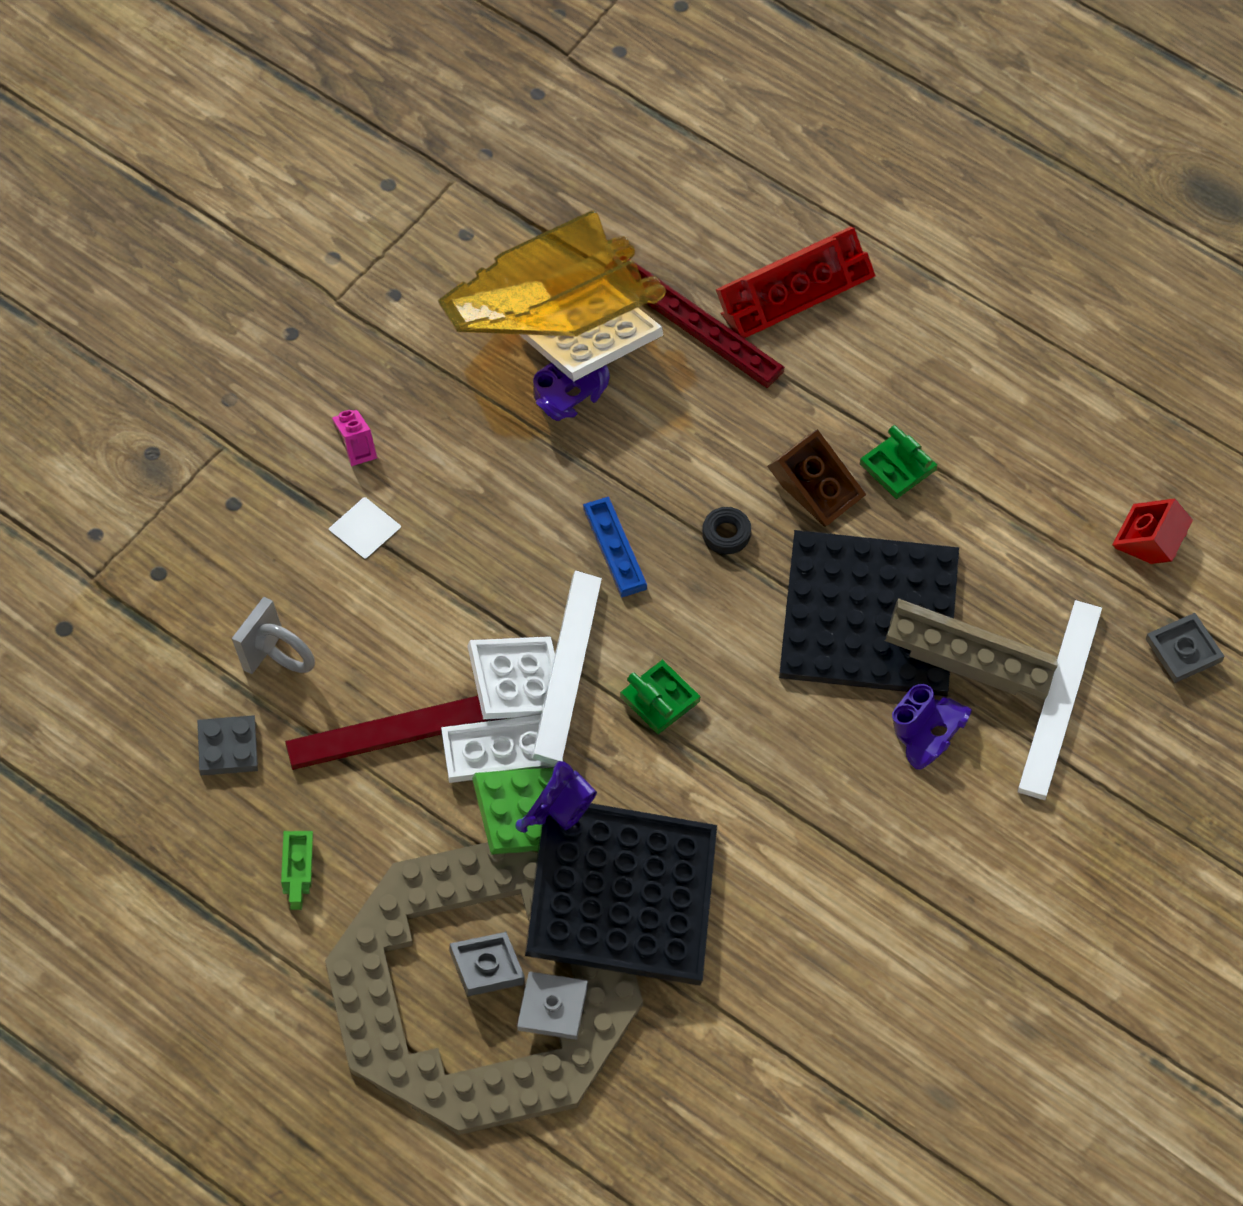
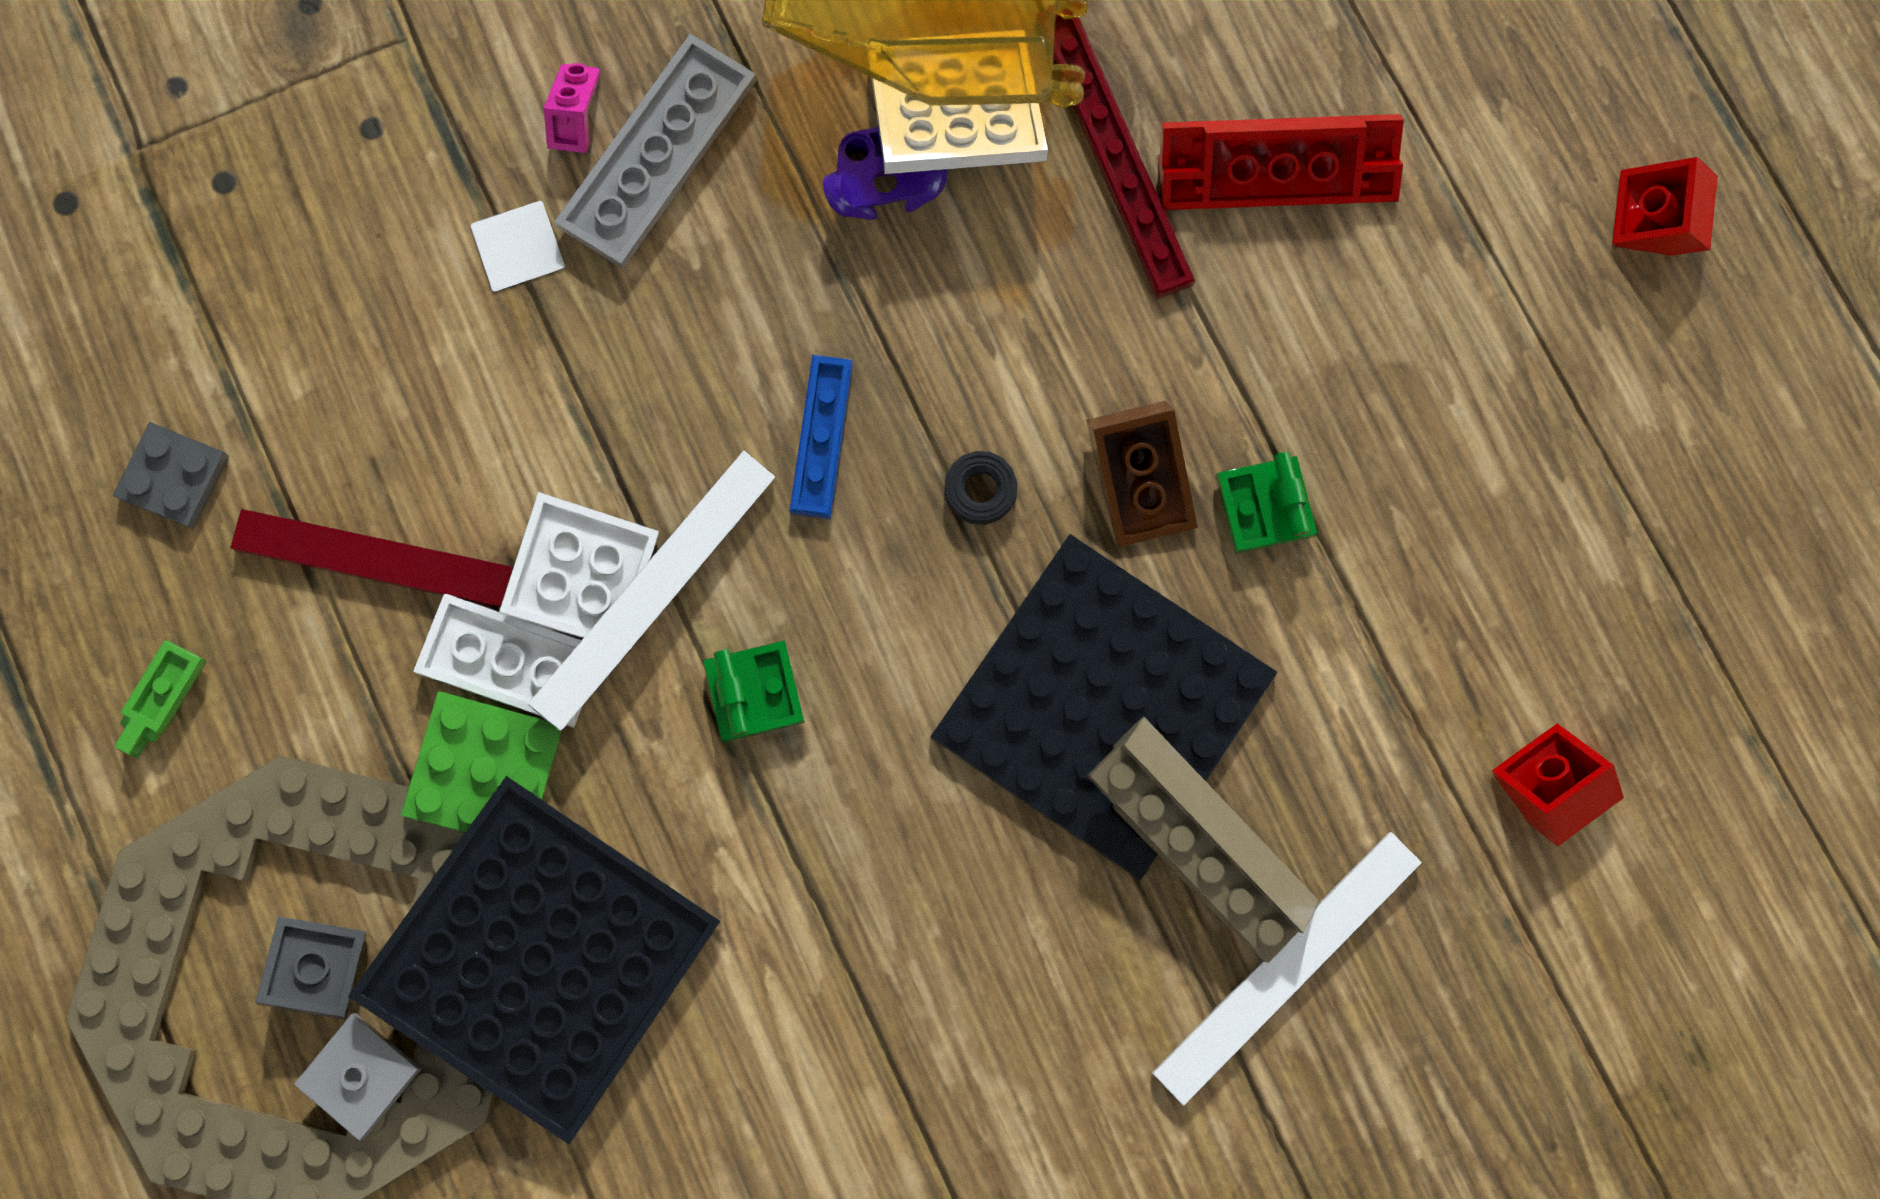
camera: 25 degrees right, 20 degrees up
light grey tile [232,597,315,674] -> none
dark purple piece [515,761,597,833] -> none
dark purple piece [892,684,972,770] -> none
dark grey plate [1146,613,1225,683] -> none
none -> light grey plate [554,34,757,269]
none -> red slope [1612,157,1718,256]

